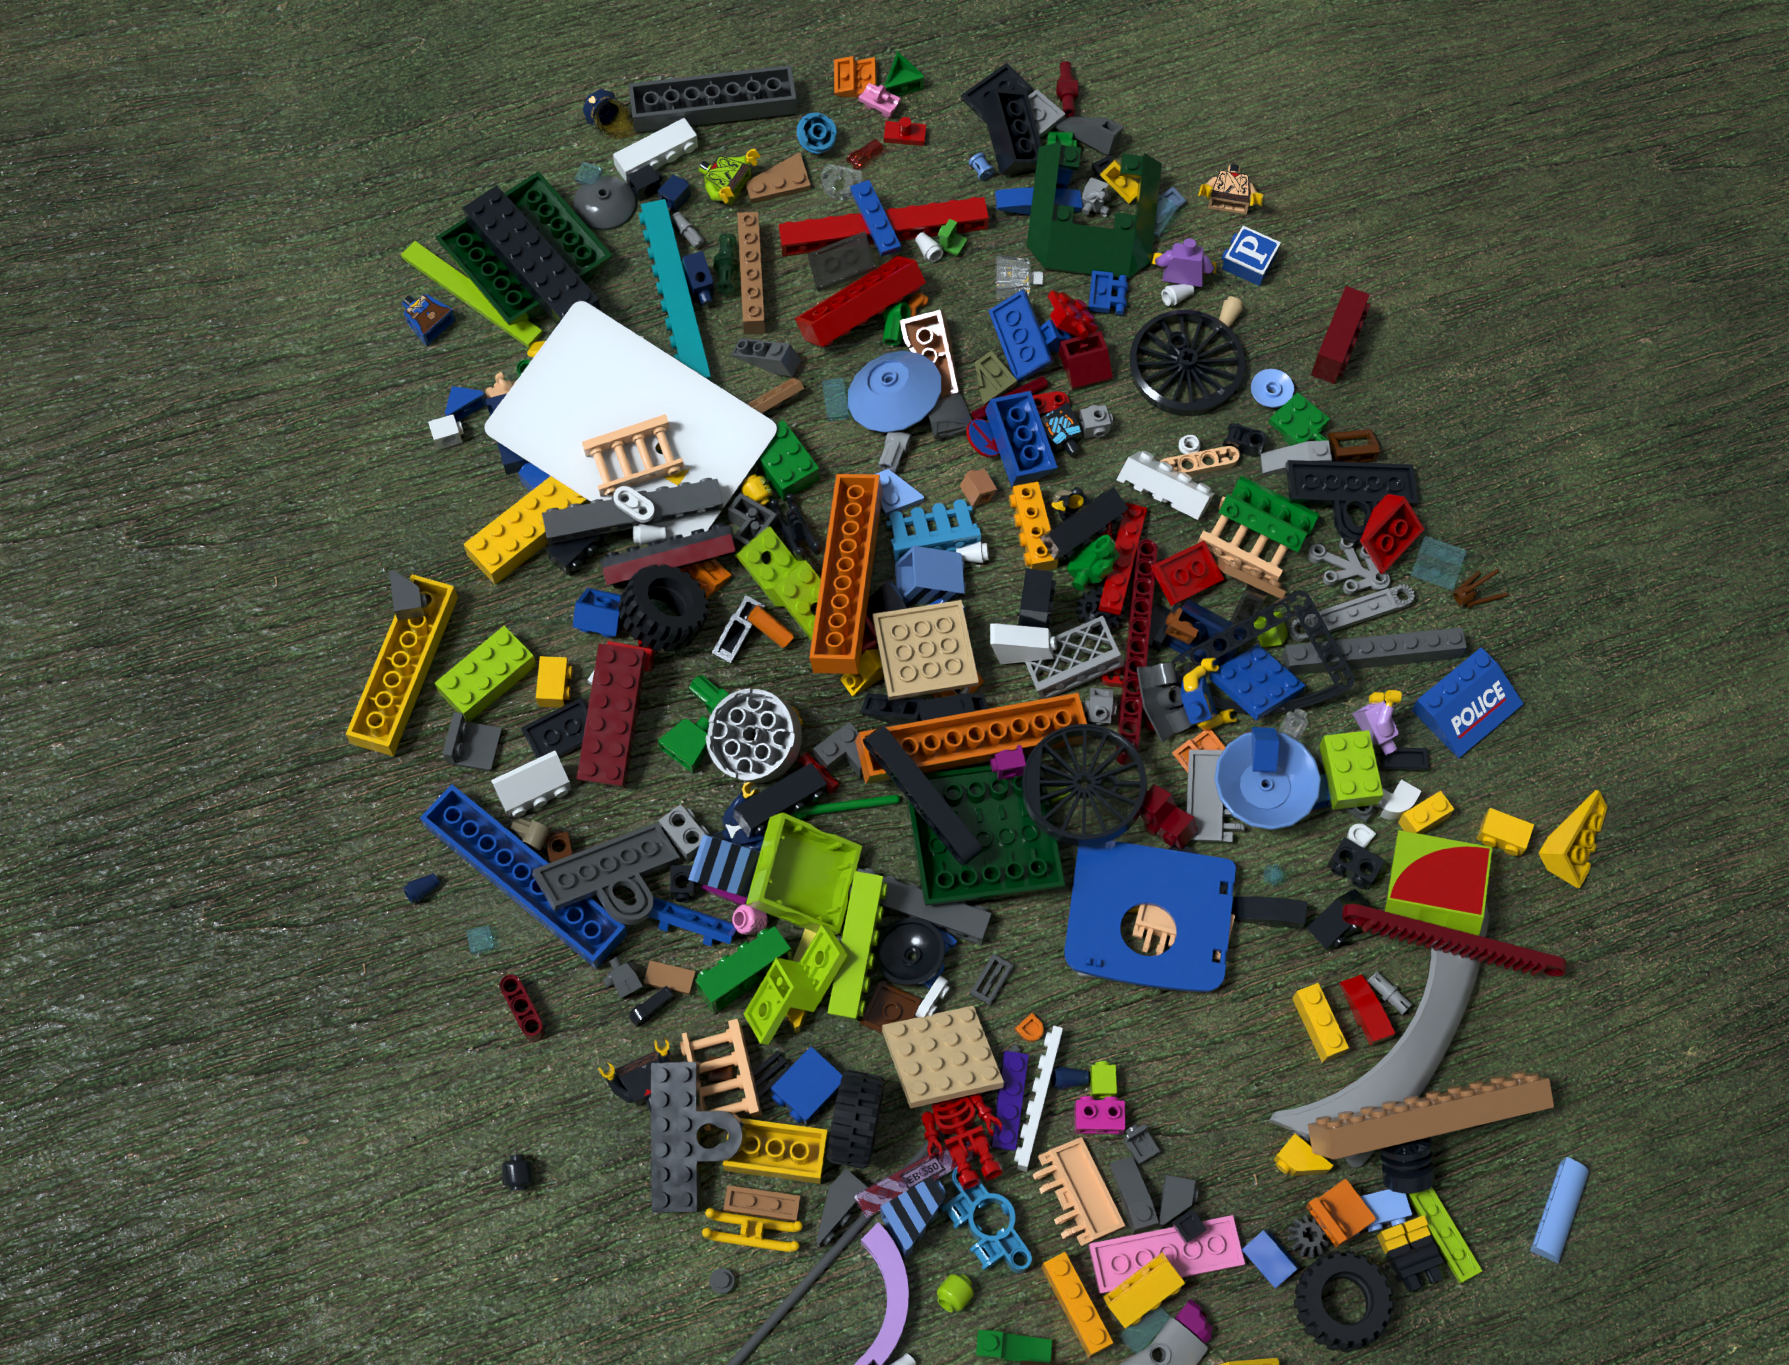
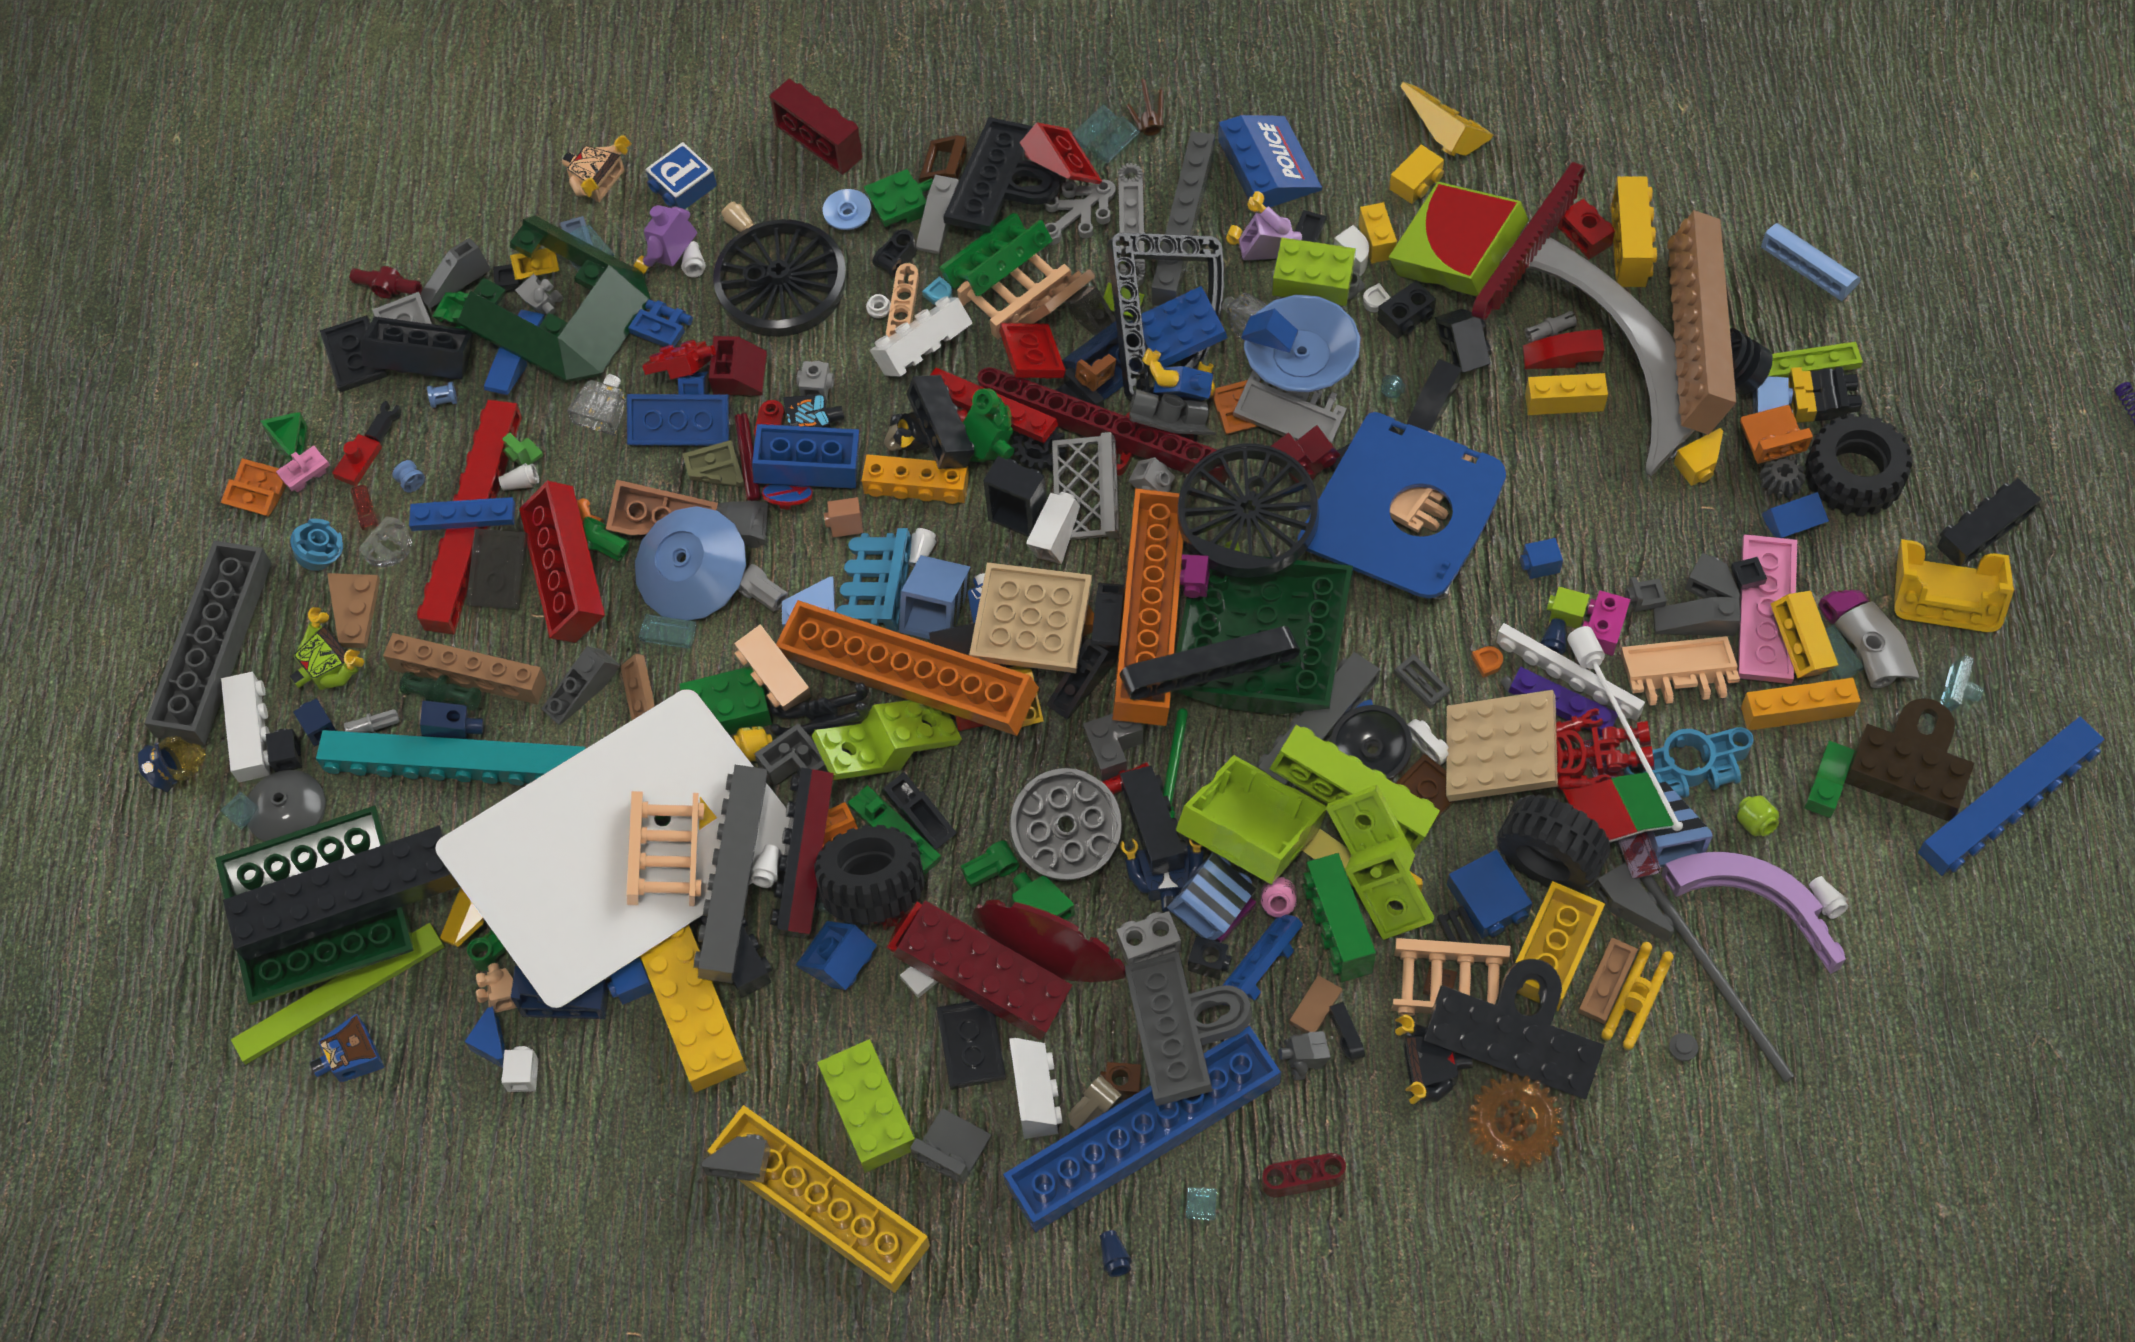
camera: 65 degrees left, 5 degrees down
black head [502,1154,534,1191] -> none
yellow brick [536,656,573,708] -> none
white plate [613,486,655,523] -> none
orange brick [747,605,794,648] -> none
none -> black bar [365,401,401,444]
none -> medium blue wheel [392,460,425,493]
none -> light nougat slope [734,624,811,711]
none -> green hinge [848,785,942,875]
none -> medium azure tile [922,276,952,305]
none -> dark red brick [972,900,1126,982]
none -> clear orange gear [1467,1073,1564,1169]
none -> blue brick [1520,538,1563,579]
none -> red brick [1558,198,1615,259]
none -> flag [1562,626,1683,842]
none -> yellow brick [1611,176,1657,287]

